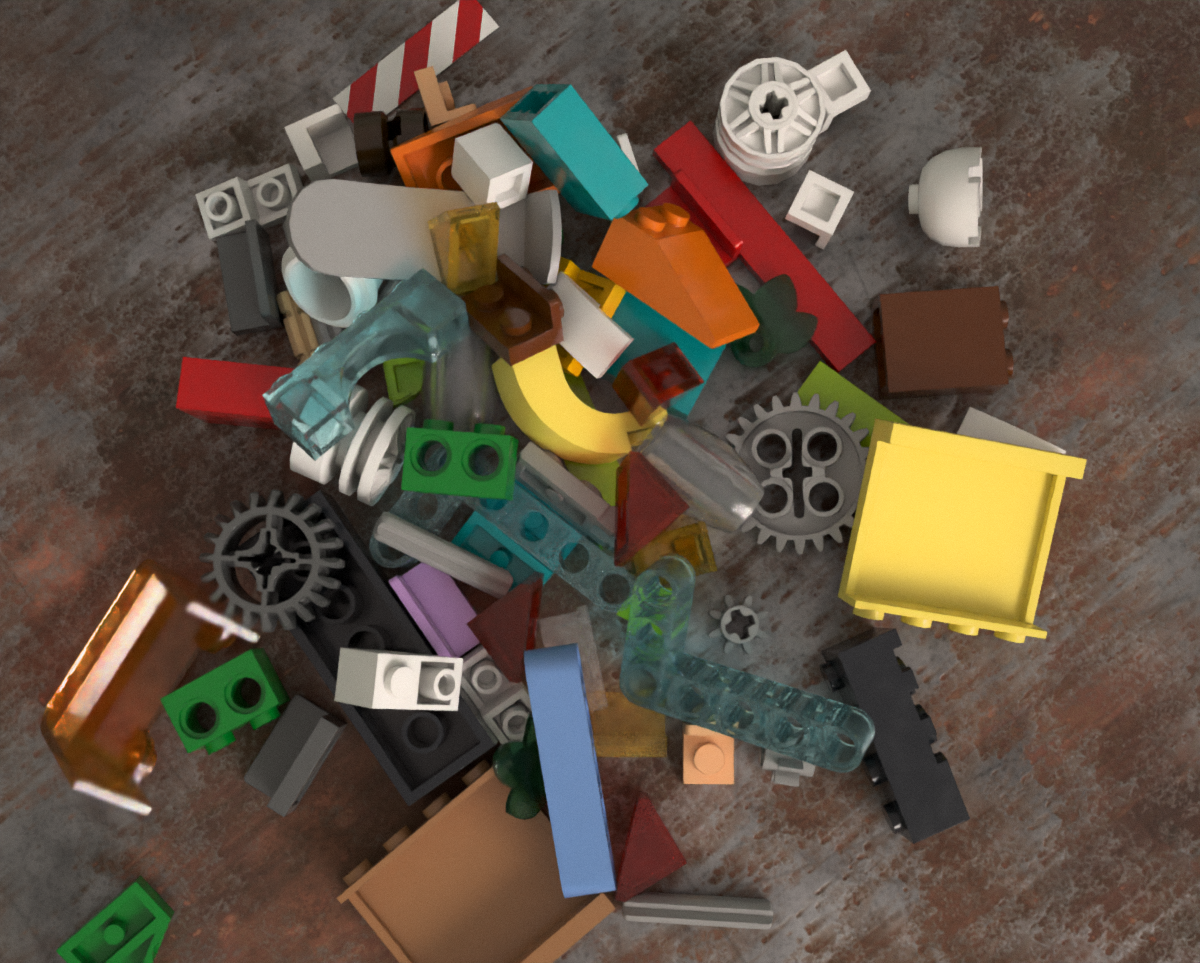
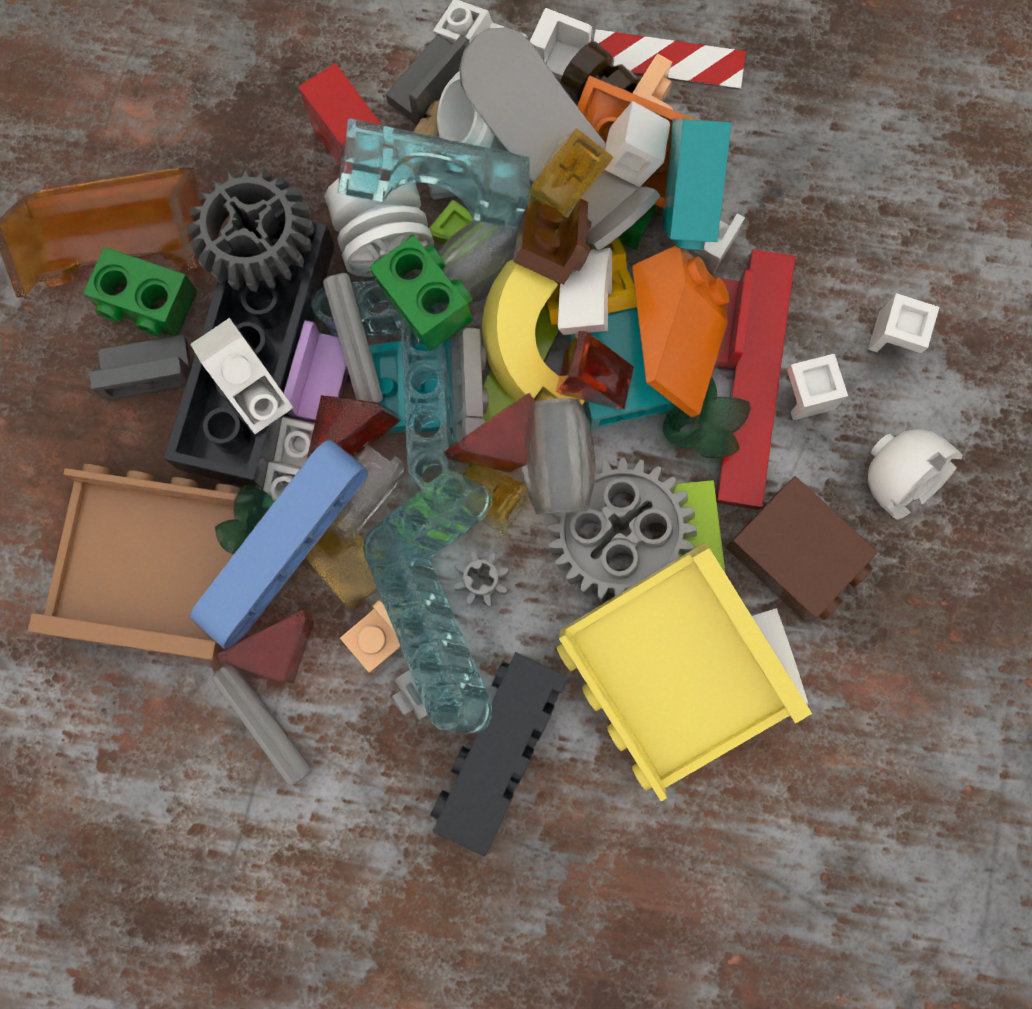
camera: 50 degrees right, 5 degrees down
white wheel [713,57,825,186] -> none

